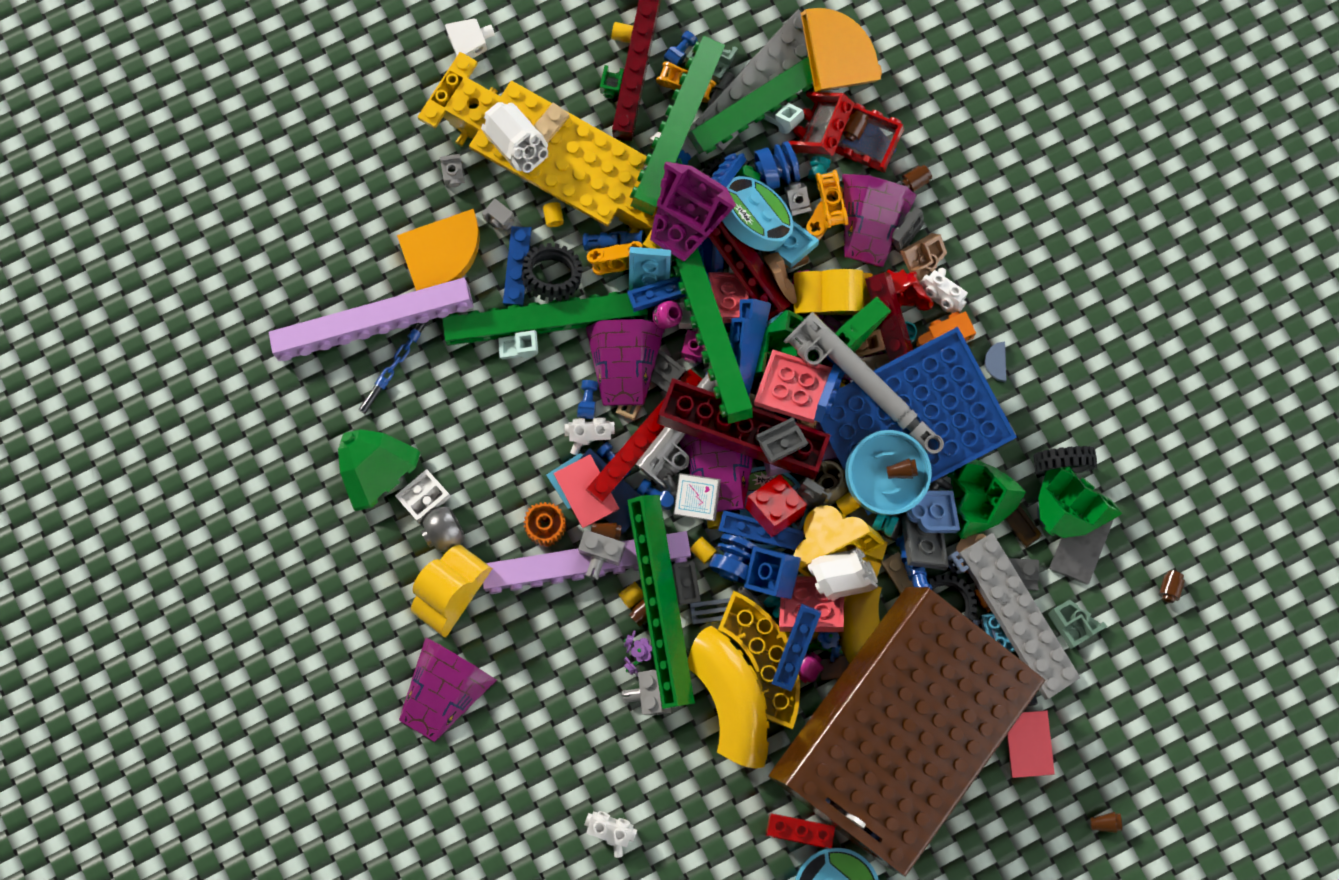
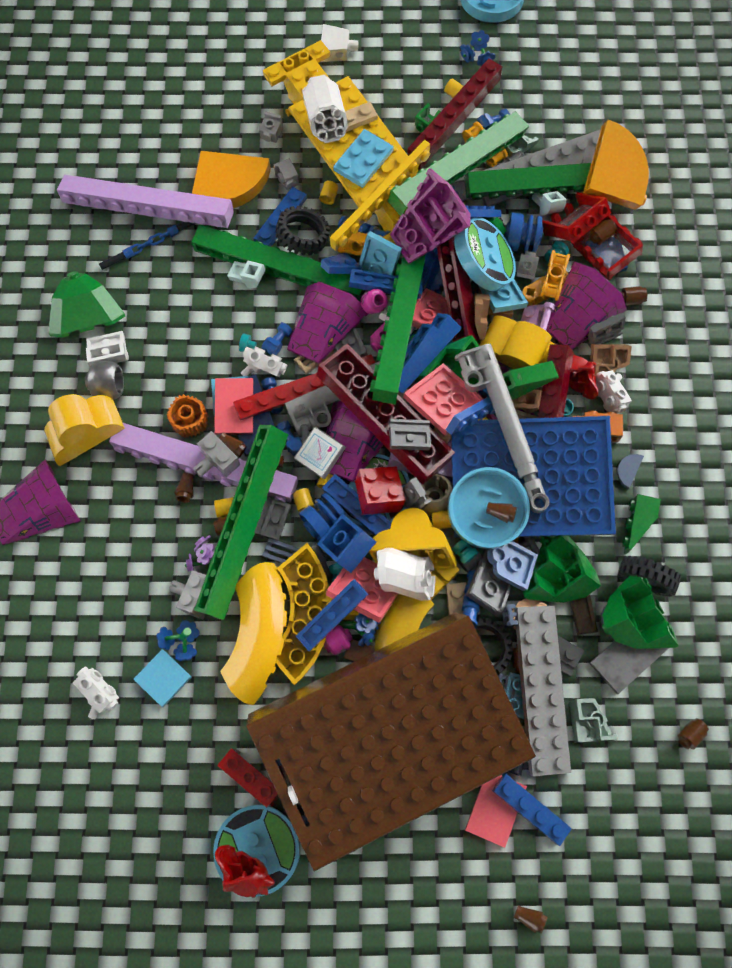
camera: 25 degrees right, 5 degrees down
none -> medium azure tile [134,649,192,707]
none -> blue plant [156,620,200,661]
none -> reddish brown cone [174,473,194,502]
none -> teal tile [239,333,257,352]
none -> blue wing [321,253,362,274]
none -> yellow plate [330,140,430,251]
none -> medium azure plate [333,129,394,188]
none -> blue plate [492,773,572,846]
none -> lavender plate [521,302,555,330]
none -> green slope [622,494,661,554]

